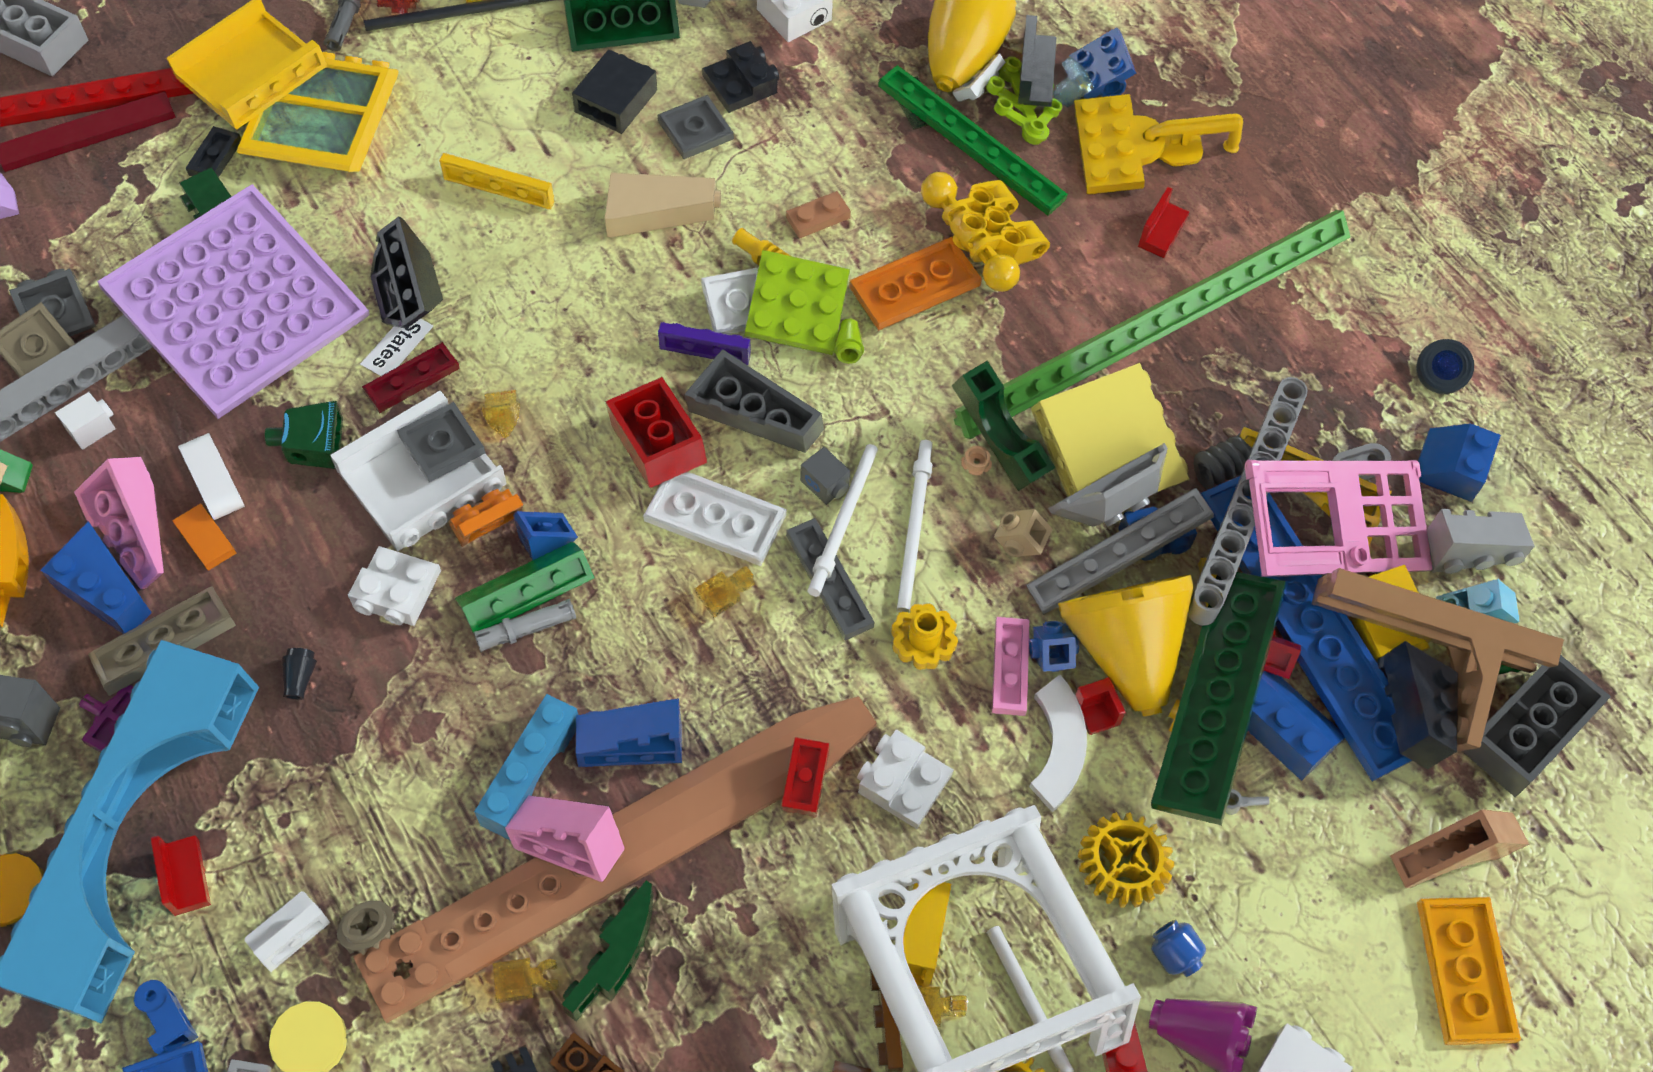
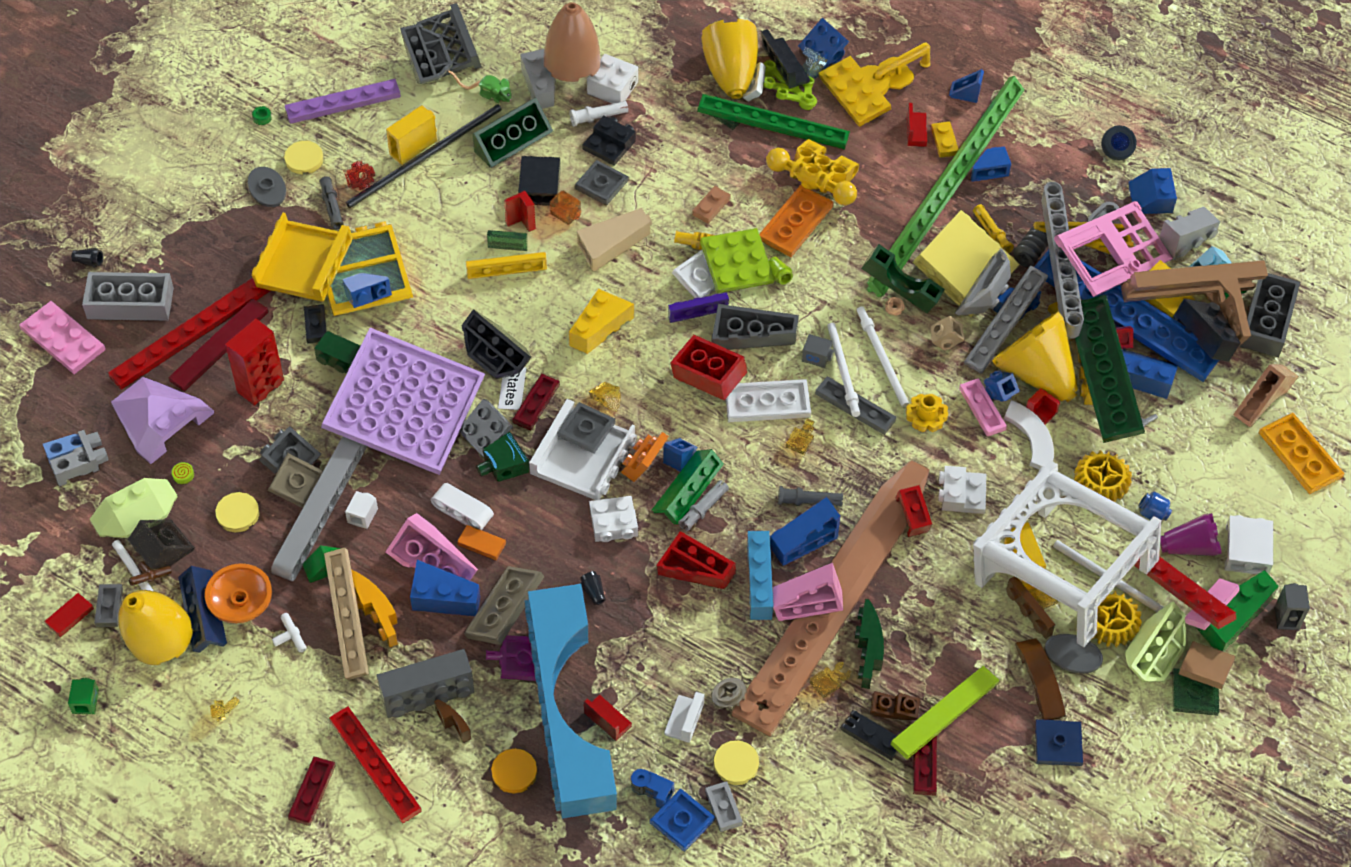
camera: 25 degrees left, 5 degrees down
none -> red brick [225,318,284,406]
none -> blue slope [342,273,392,308]
none -> dark grey plate [459,399,513,457]
none -> clear green tile [487,230,528,251]
none -> red panel [504,191,536,232]
none -> clear orange brick [550,190,581,225]
none -> white pin [569,101,628,127]
none -> yellow wedge [569,288,634,354]
none -> red wedge [656,531,736,590]
none -> dark grey pin [778,486,843,507]
none -> yellow plate [931,122,959,158]
none -> blue slope [949,69,984,103]
none -> blue slope [971,146,1011,182]
none -> yellow pin [973,204,1014,254]

